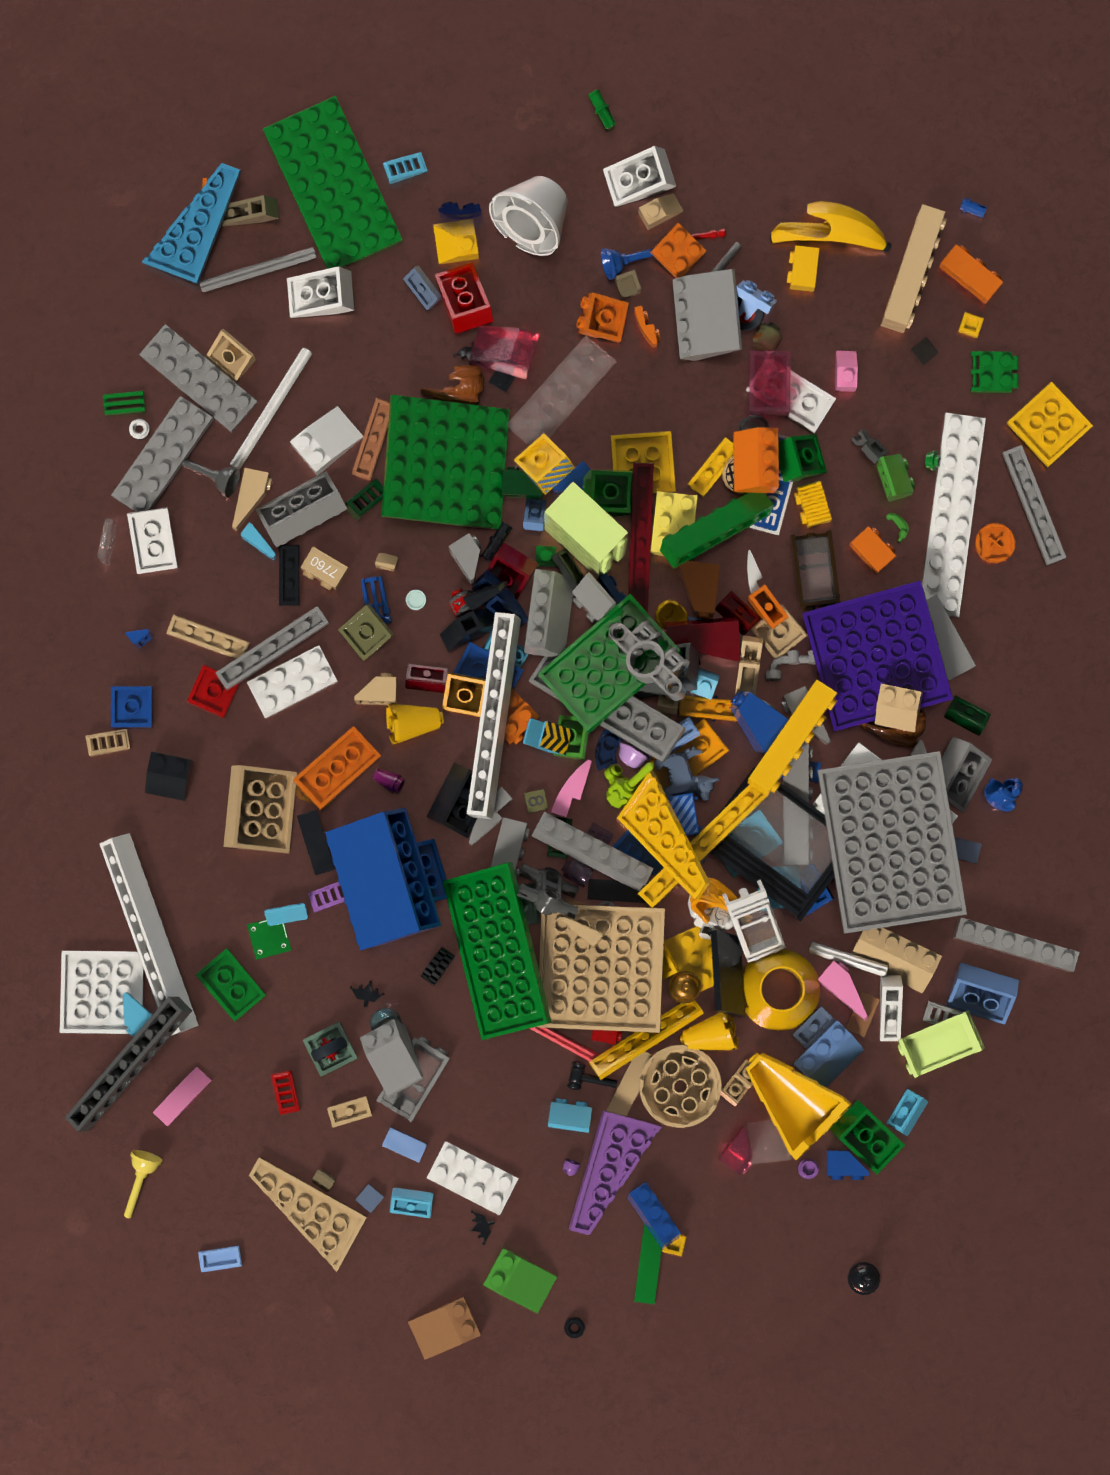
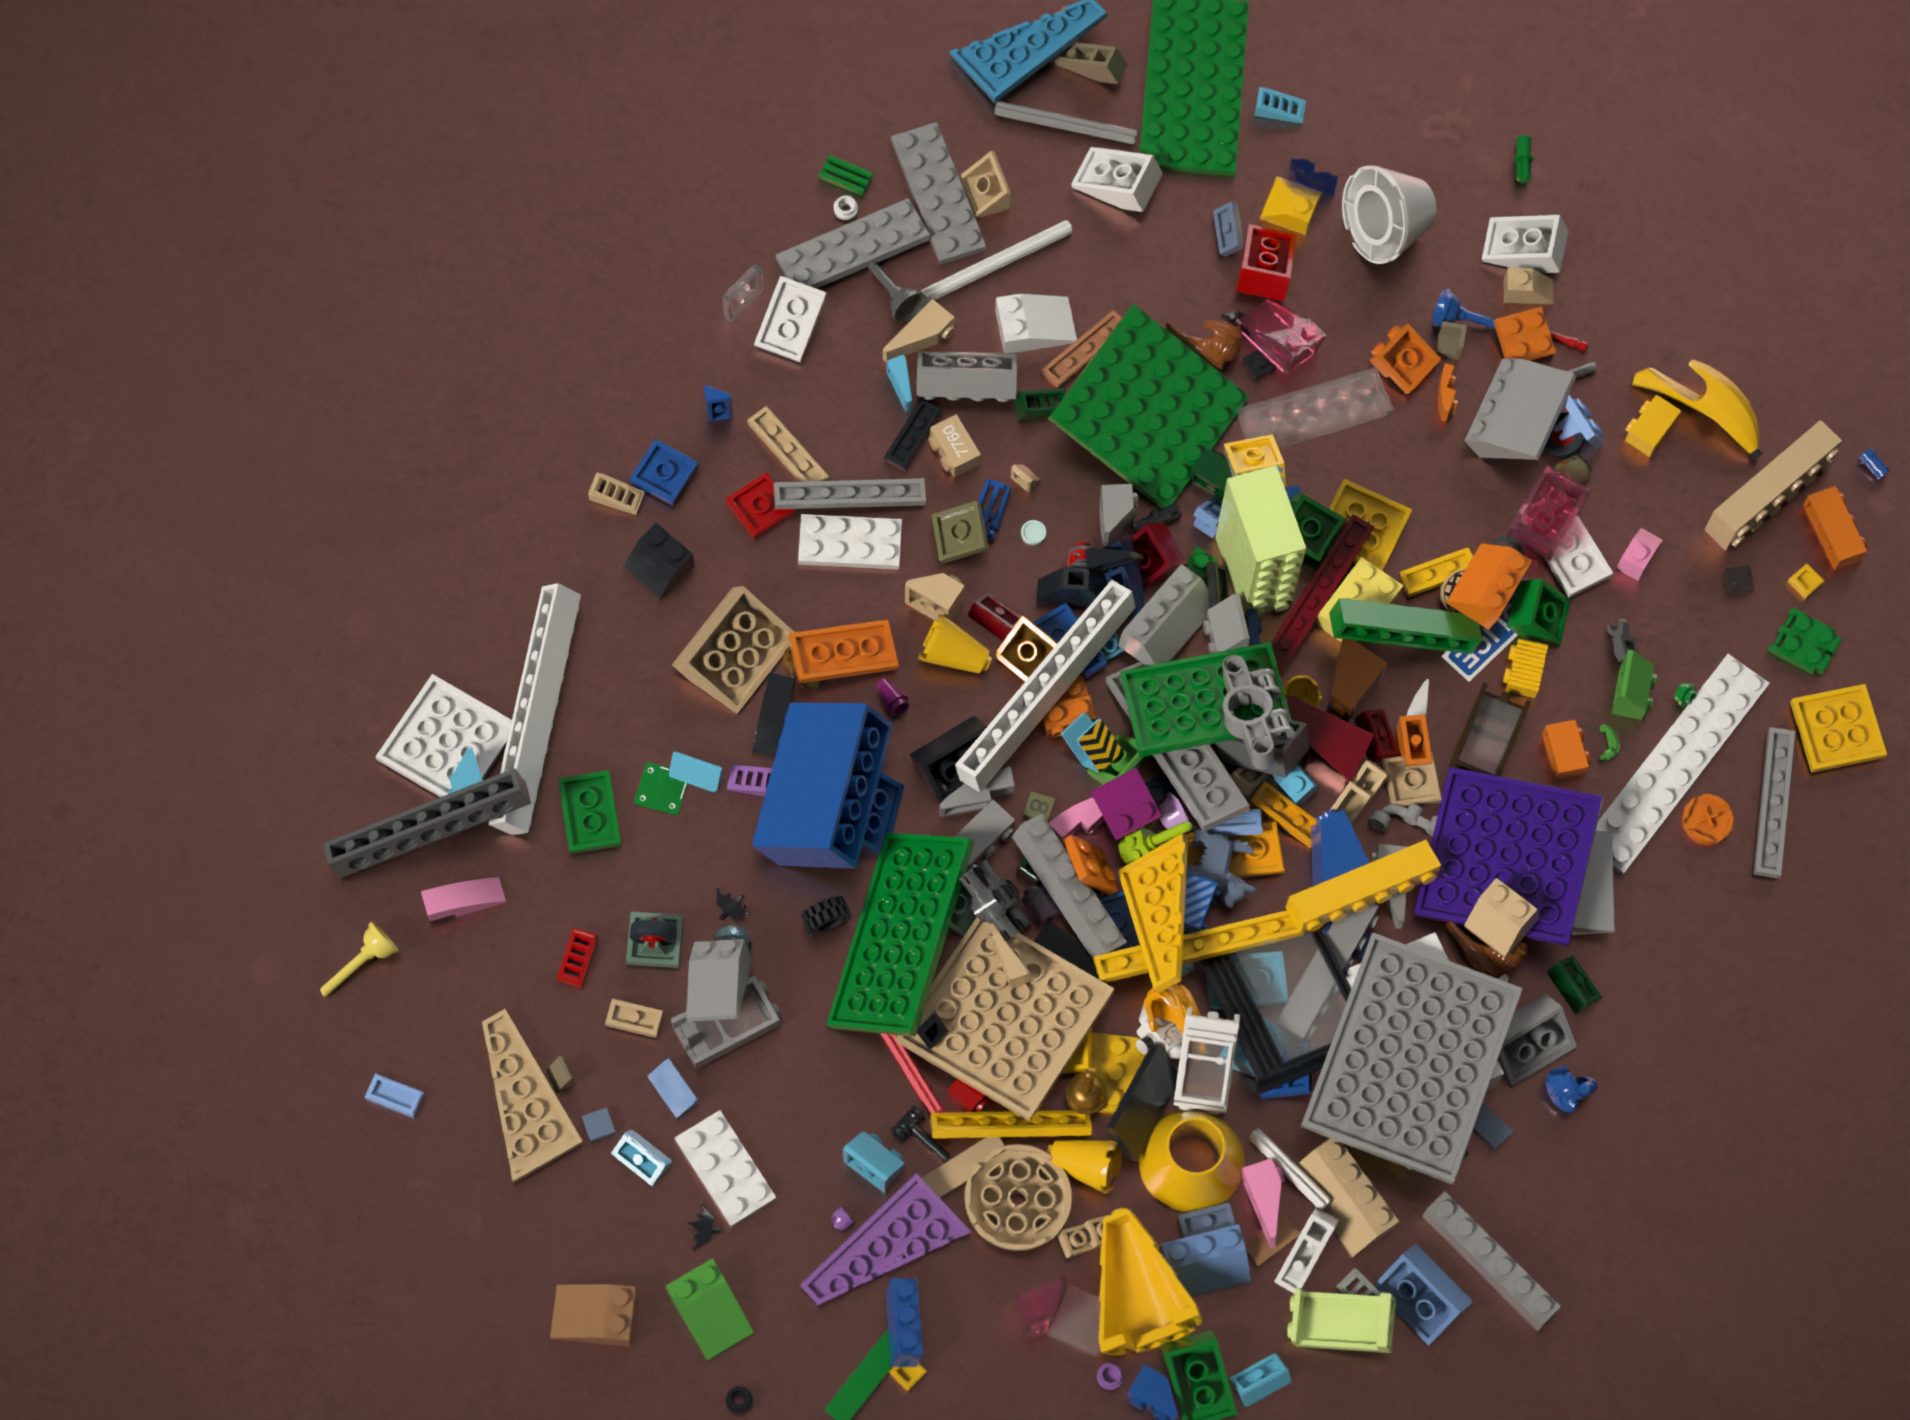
camera: 30 degrees right, 15 degrees down
none -> black slope [917,1013,949,1050]
none -> orange plate [1063,835,1118,896]
none -> magenta slope [1090,767,1162,840]

